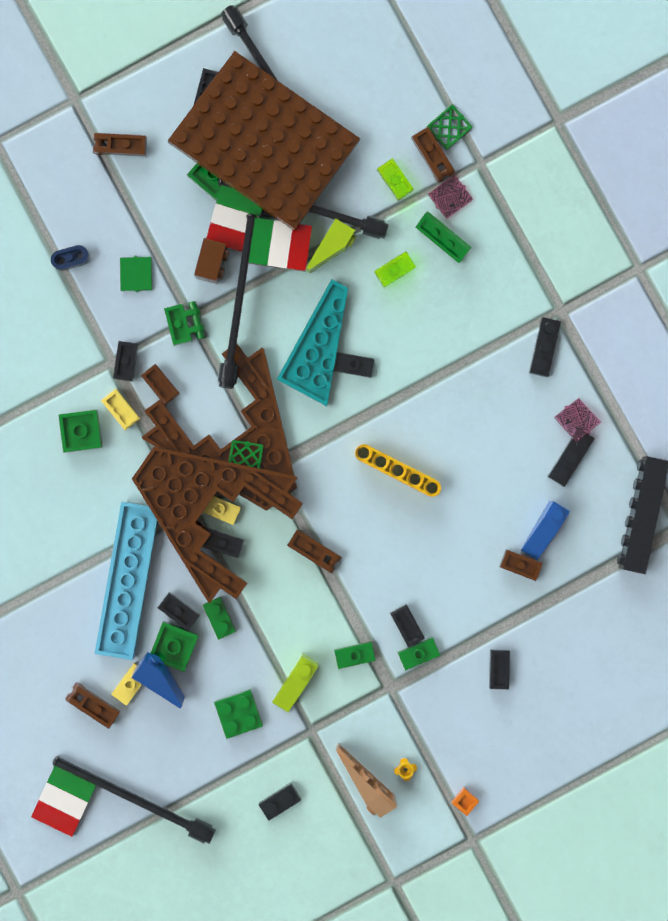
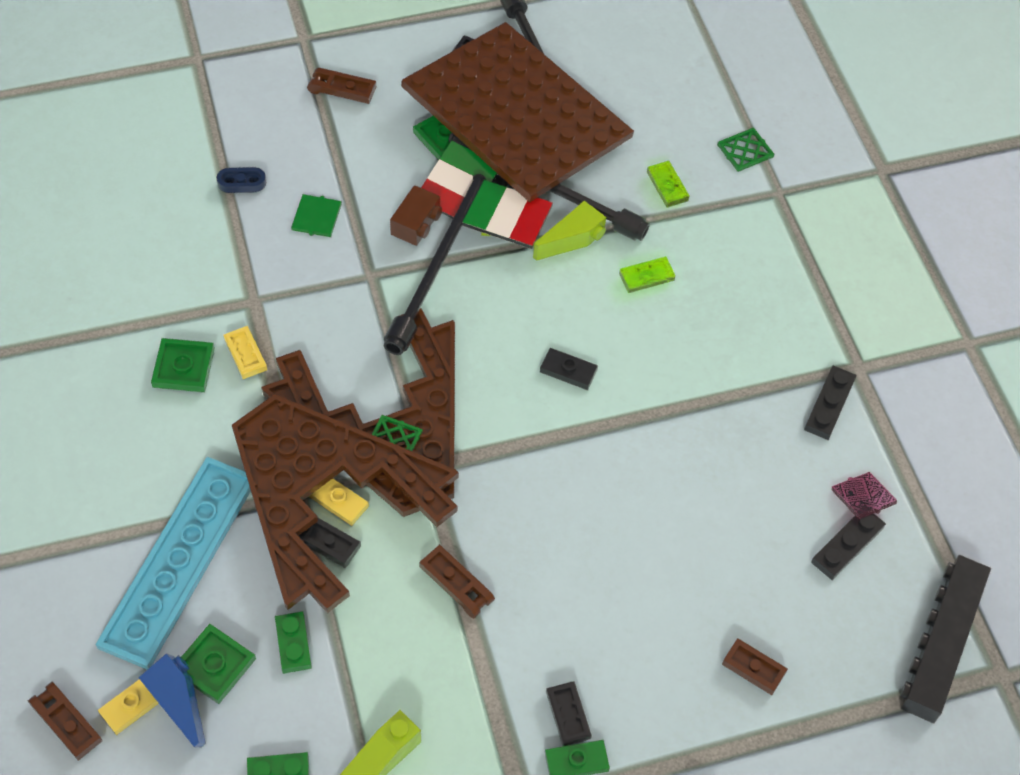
camera: 10 degrees right, 30 degrees down
black plate [113,341,139,382] -> none
reddish brown plate [141,364,180,406] -> none
black plate [157,592,200,631] -> none
green plate [164,301,205,346] -> none
teal wing [277,279,348,407] -> none
green plate [334,641,376,669] -> none
yellow beam [355,444,441,497] -> none
reddish brown plate [411,127,455,183] -> none
green plate [415,211,472,263] -> none
clear pink piece [428,174,473,220] -> none
blue slope [521,501,570,560] -> none

